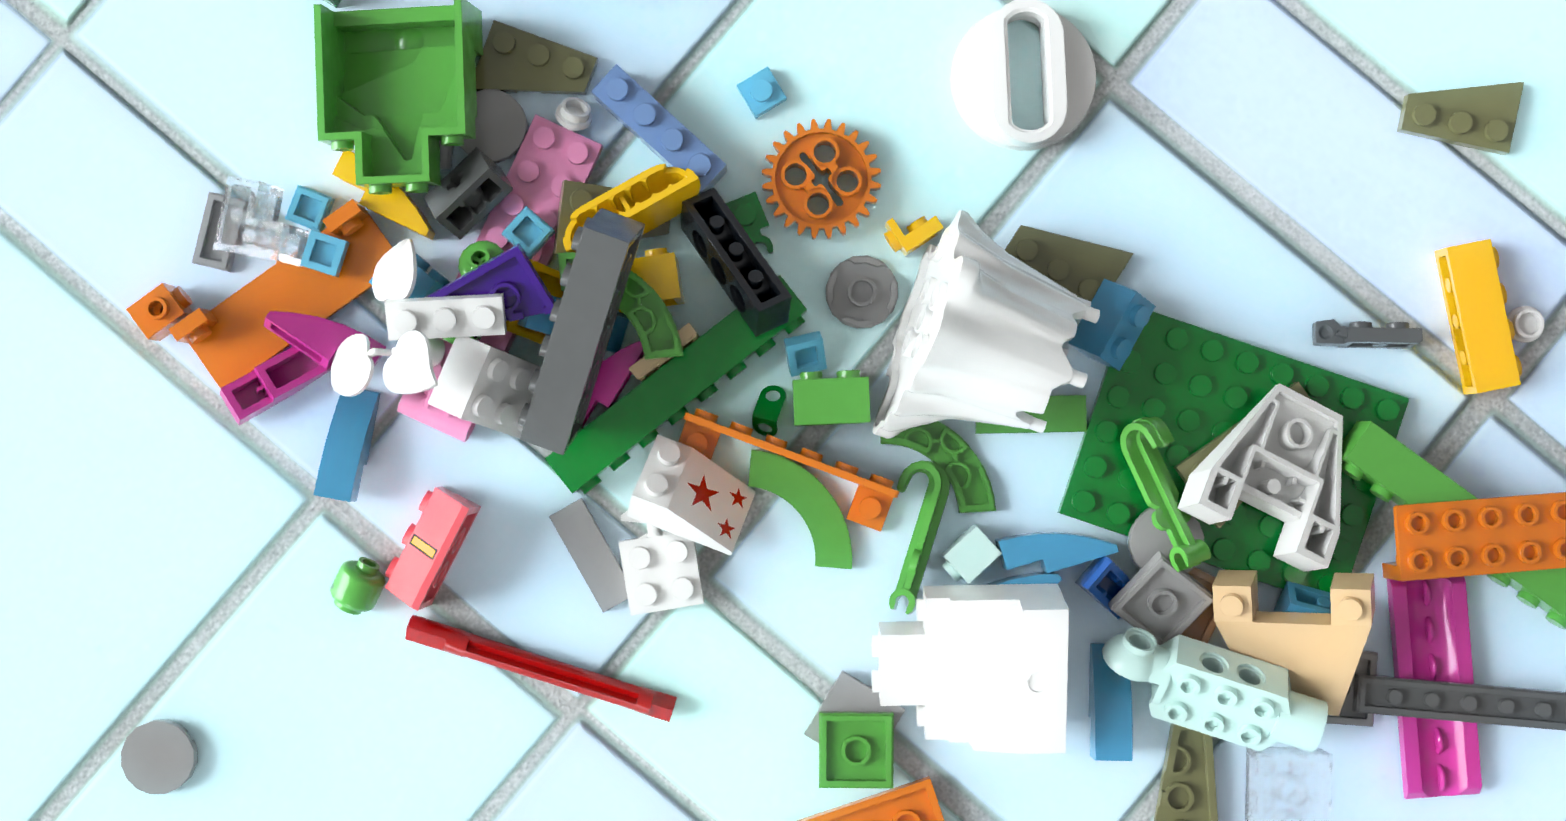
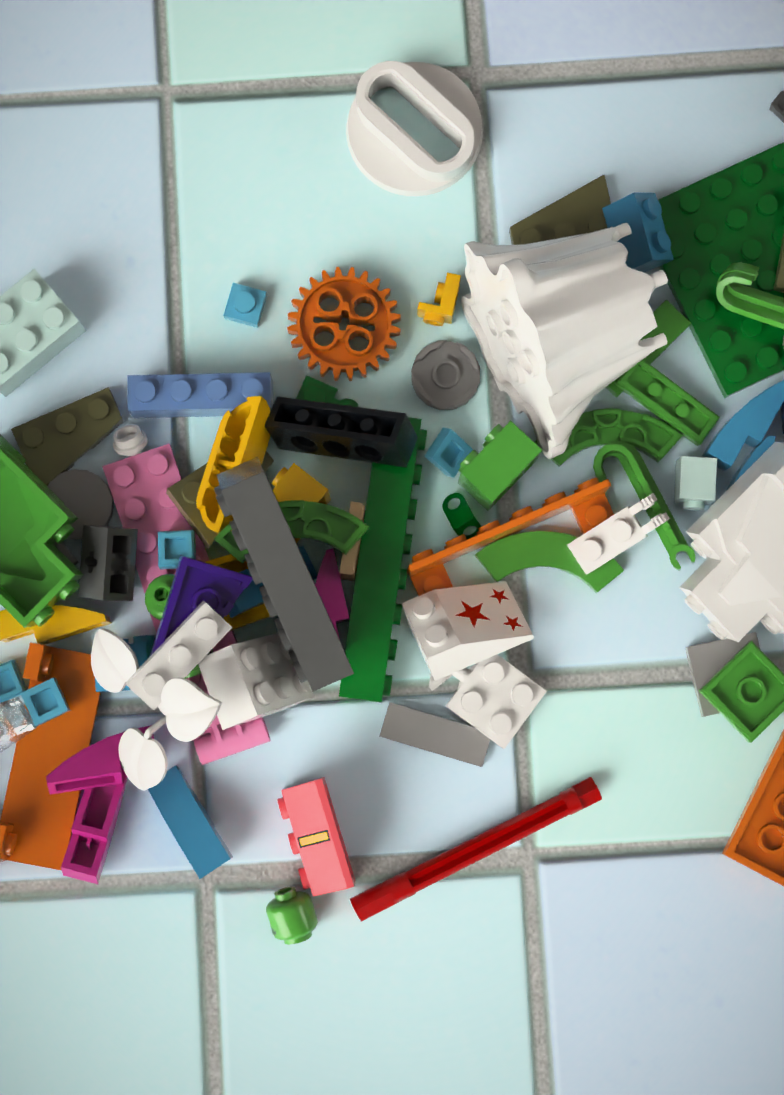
camera: 45 degrees left, 5 degrees down
none -> white hinge [567,493,670,575]
none -> bright green tile [614,359,720,446]

